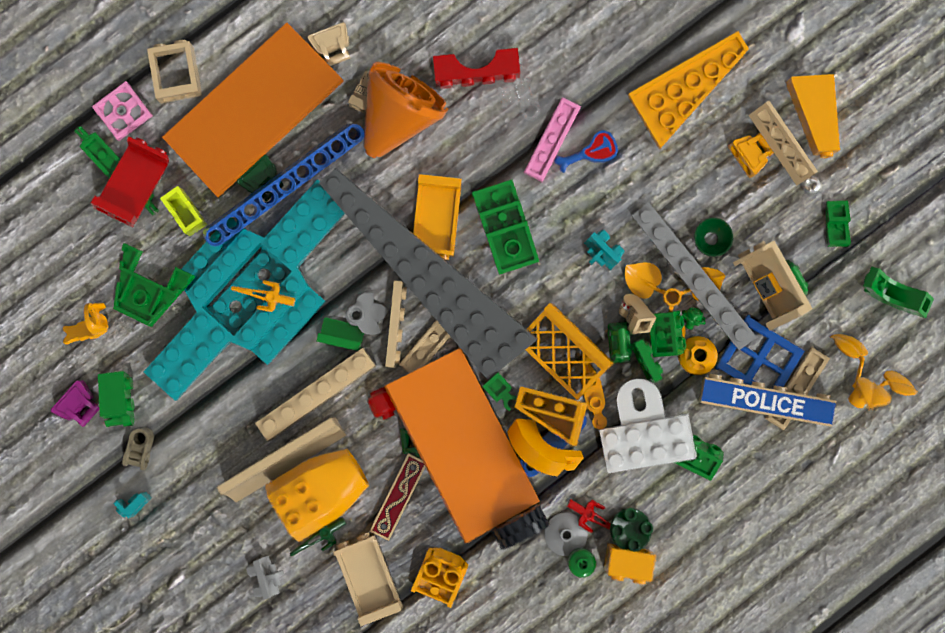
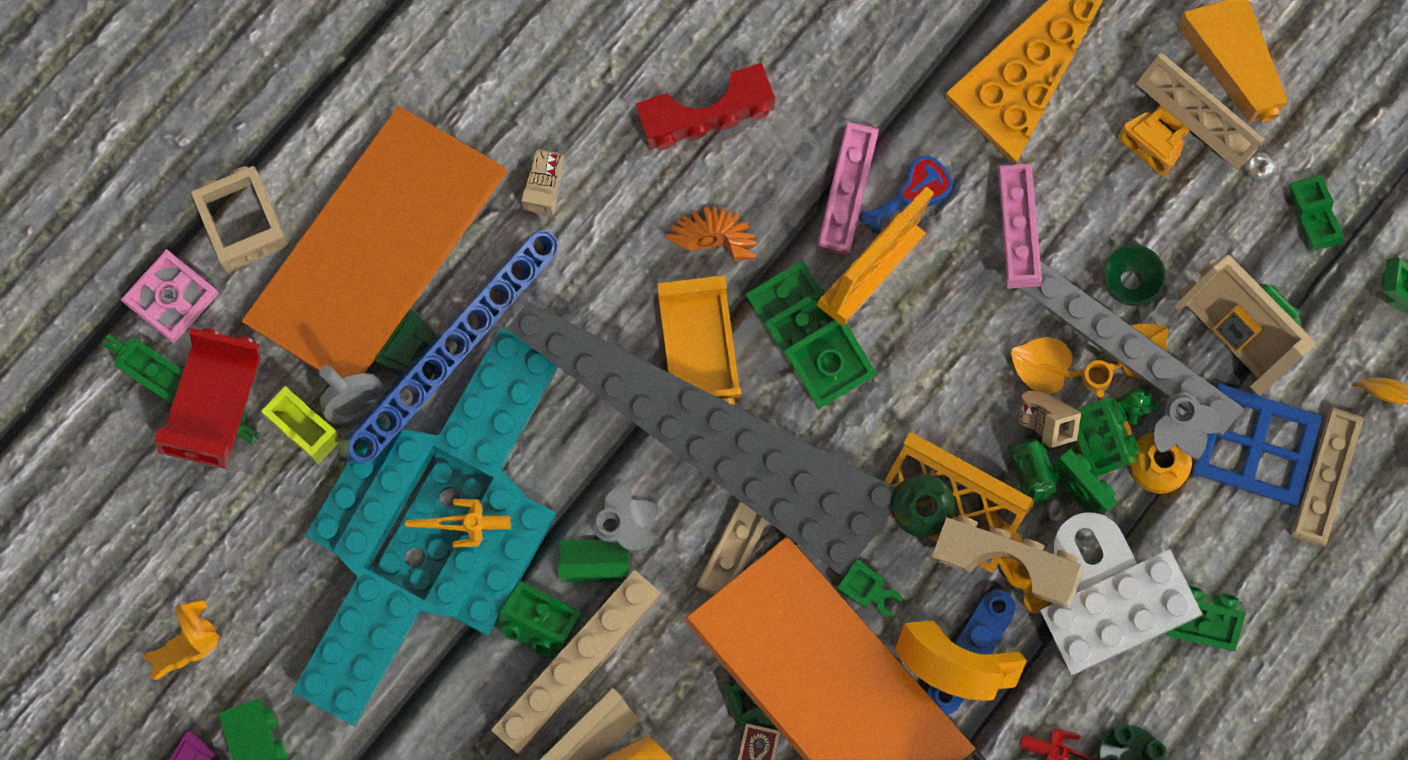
camera: 15 degrees left, 10 degrees down
green wing [113,243,195,327] -> none
tan piece [308,22,351,66] -> none
orange cone [363,62,448,158] -> none
red head [367,387,396,420] -> none
tan plate [385,281,407,368] -> none
light orange wedge [515,386,587,446] -> none
teal hips [584,230,625,271] -> none
blue brick [699,374,836,427] -> none
none -> light grey piece [319,365,385,425]
none -> green bracket [496,581,582,659]
none -> orange hair [665,207,756,261]
none -> light orange fence [817,187,934,326]
none -> dark green piece [891,473,955,537]
none -> tan arch [932,515,1084,609]
none -> bright pink tile [998,163,1042,289]
none -> light grey plate [1154,392,1224,459]

